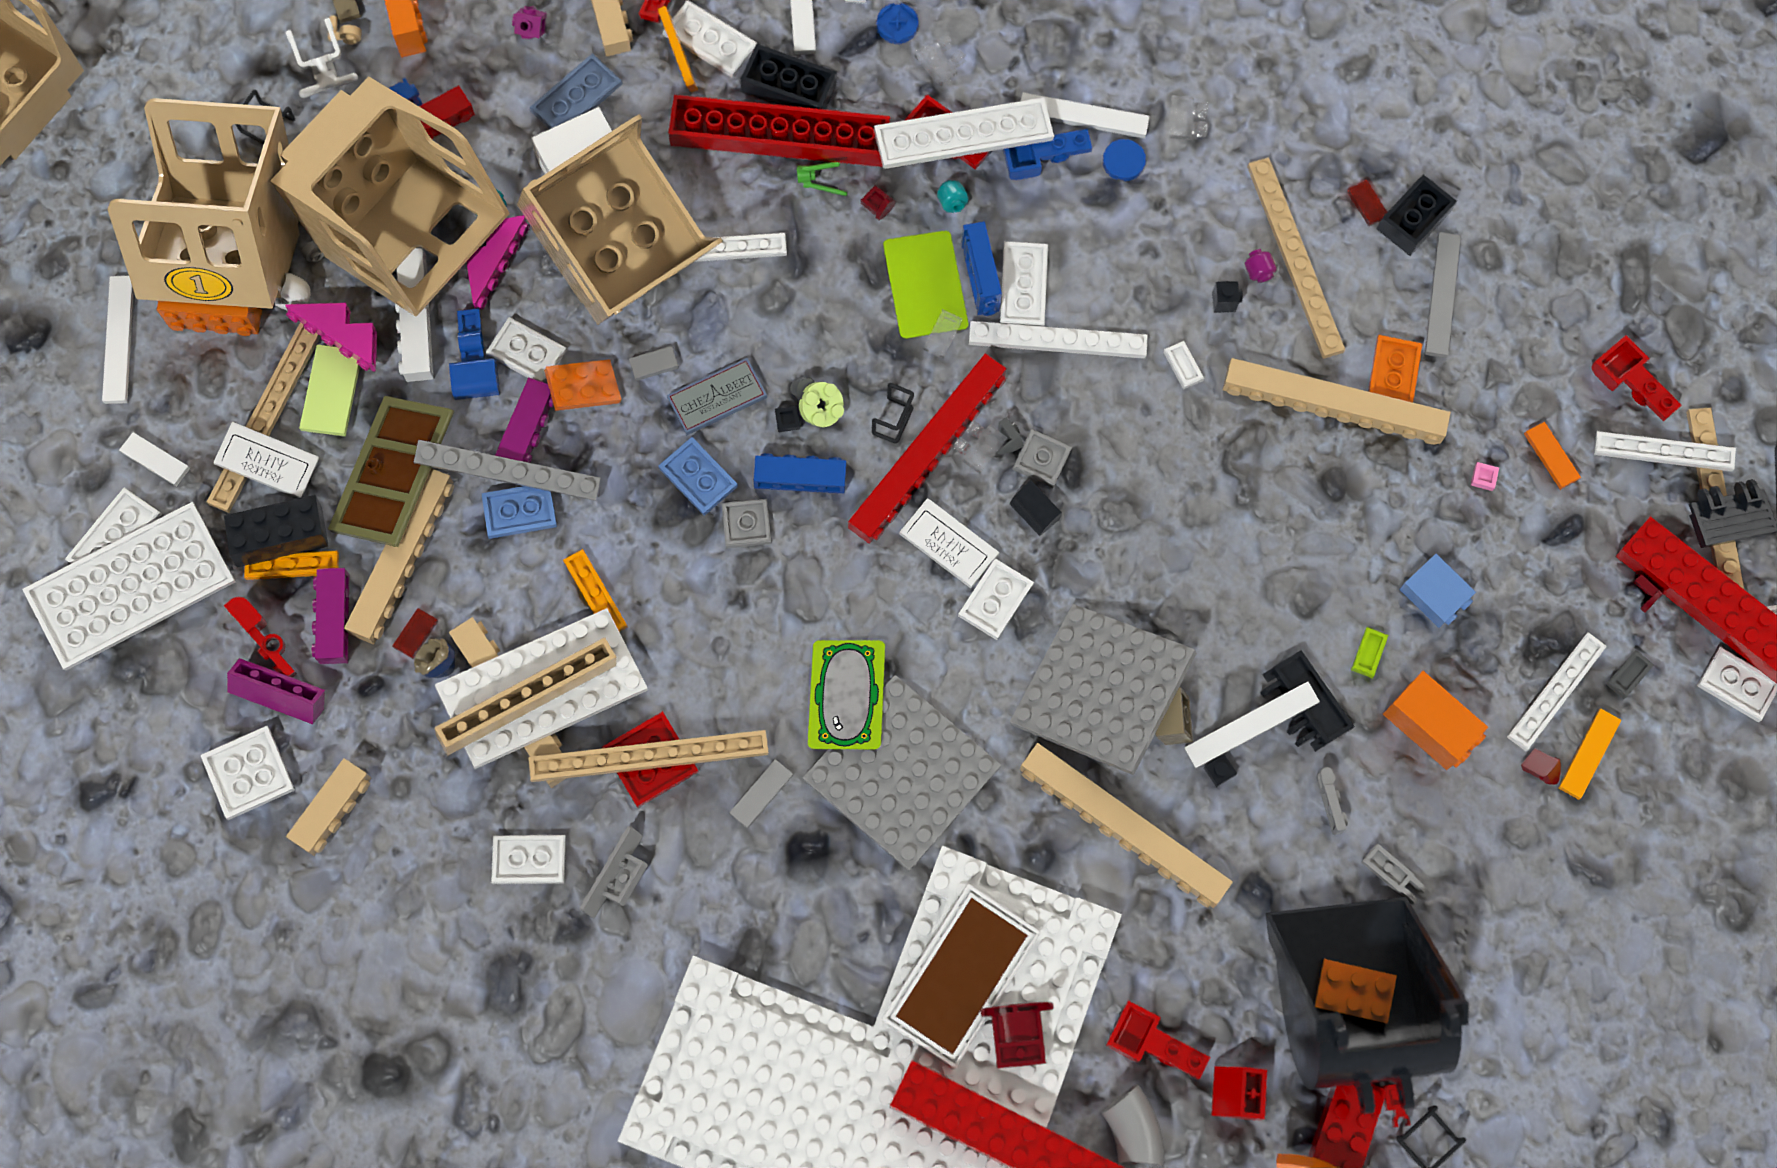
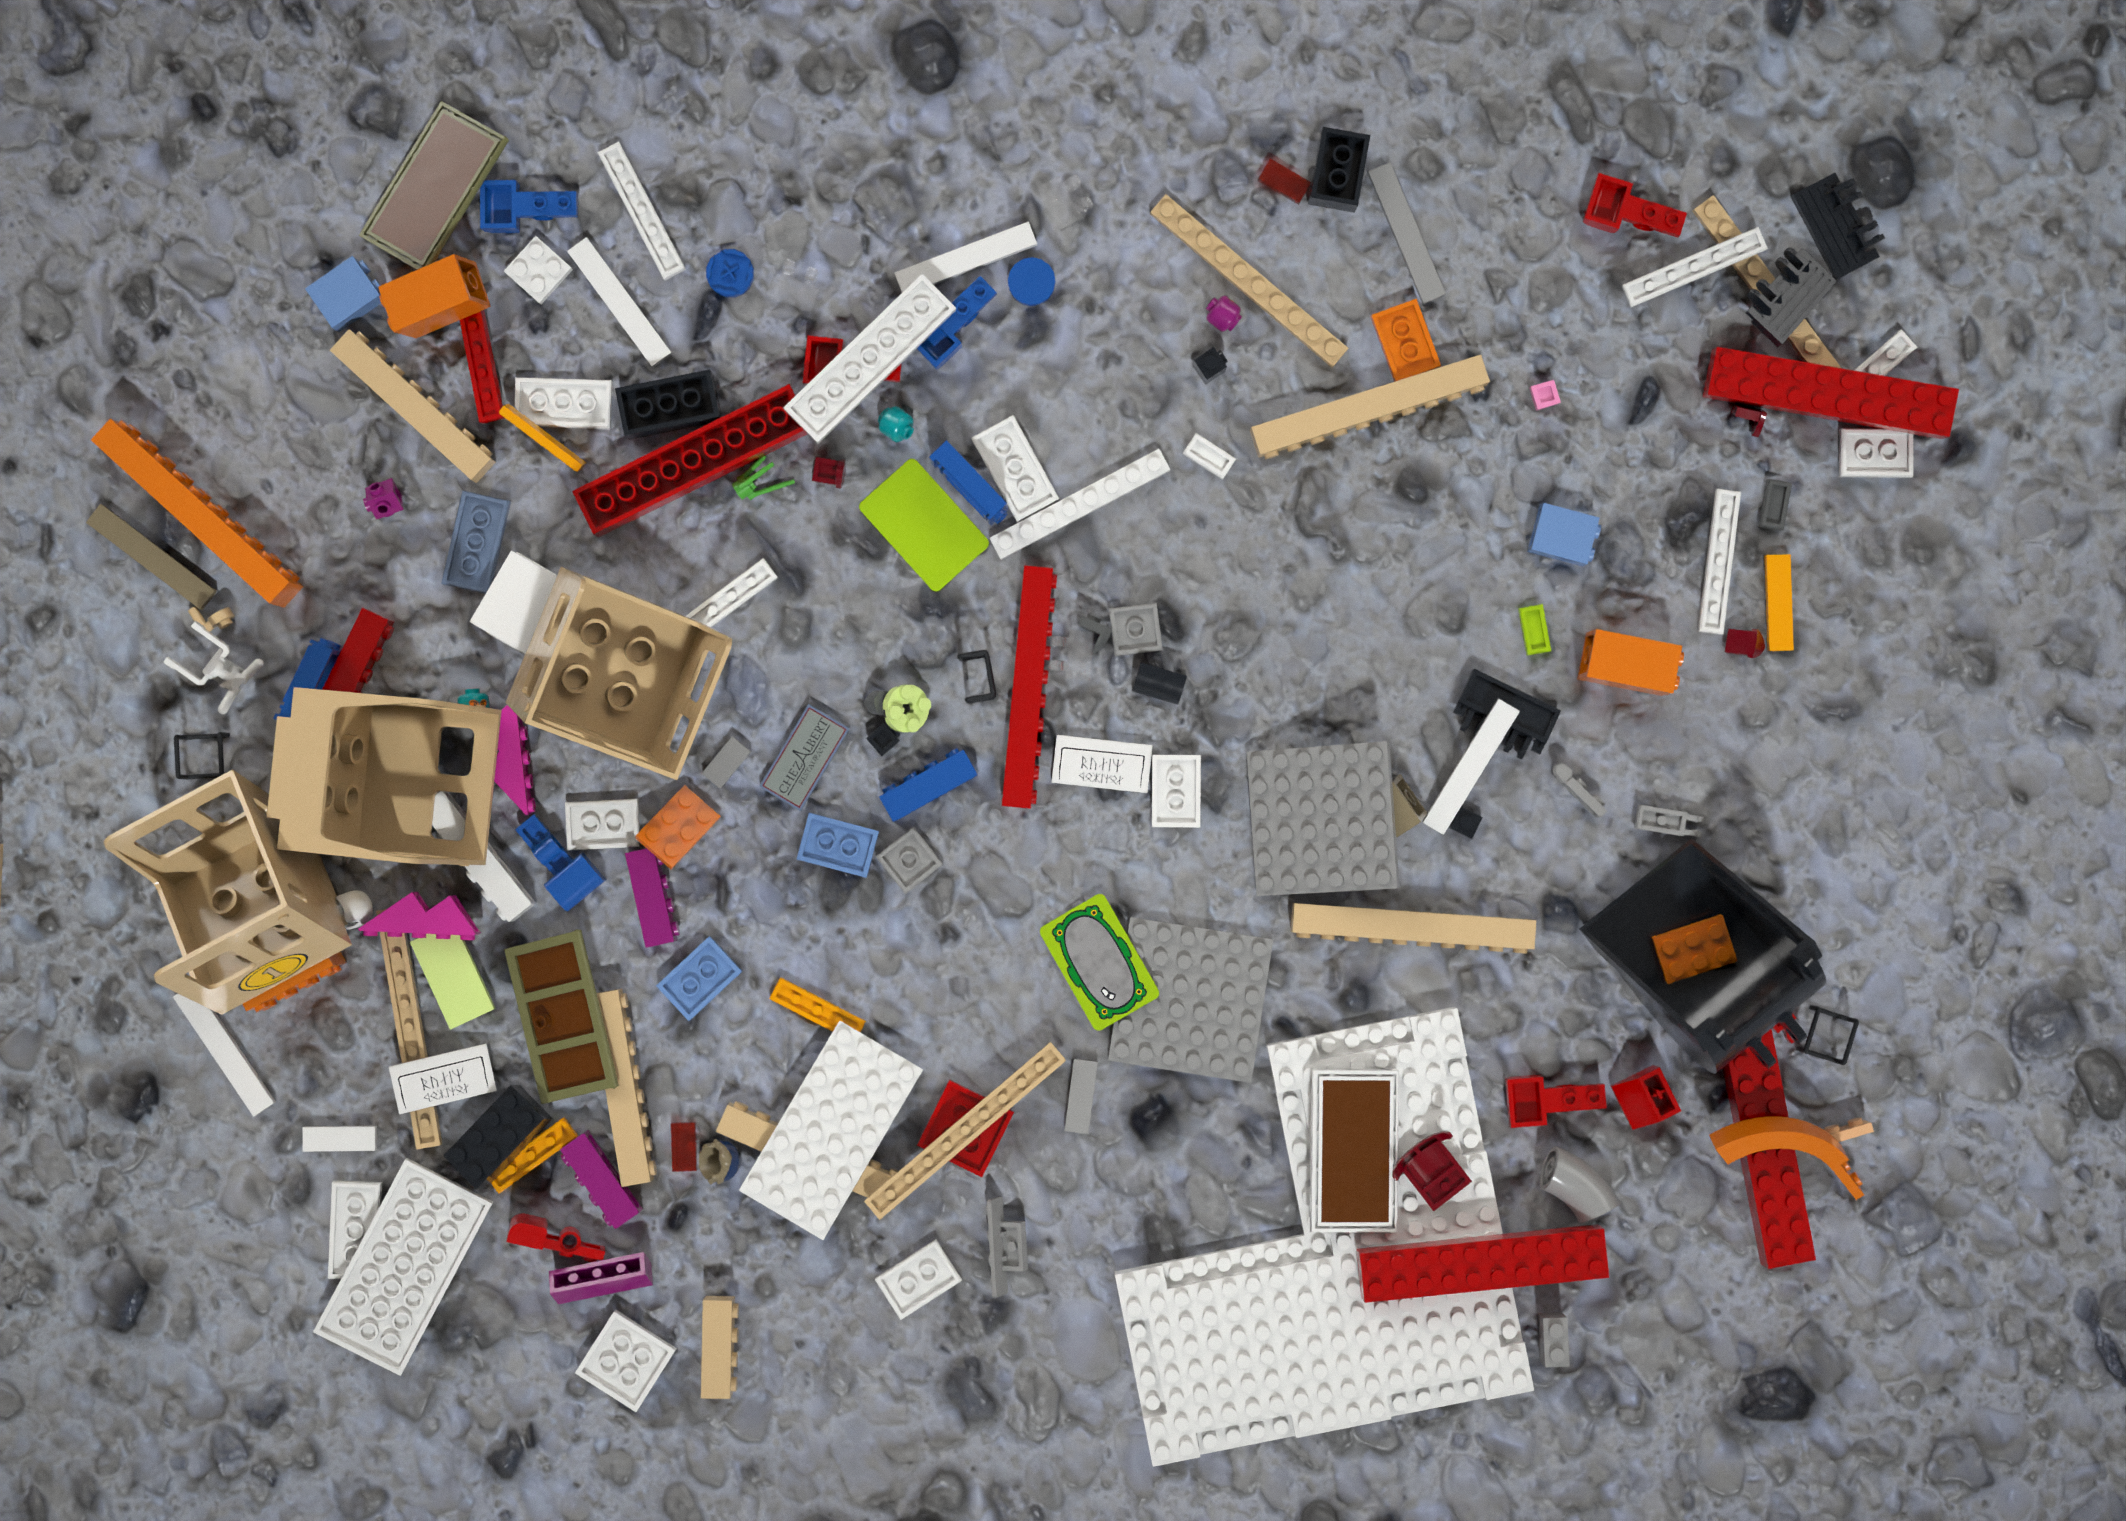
camera: 30 degrees left, 15 degrees up
light grey plate [414,440,601,501] -> none
tan brick [434,638,617,756] -> none
clear tile [924,310,963,359] -> none
orange tile [1524,422,1581,490] -> none

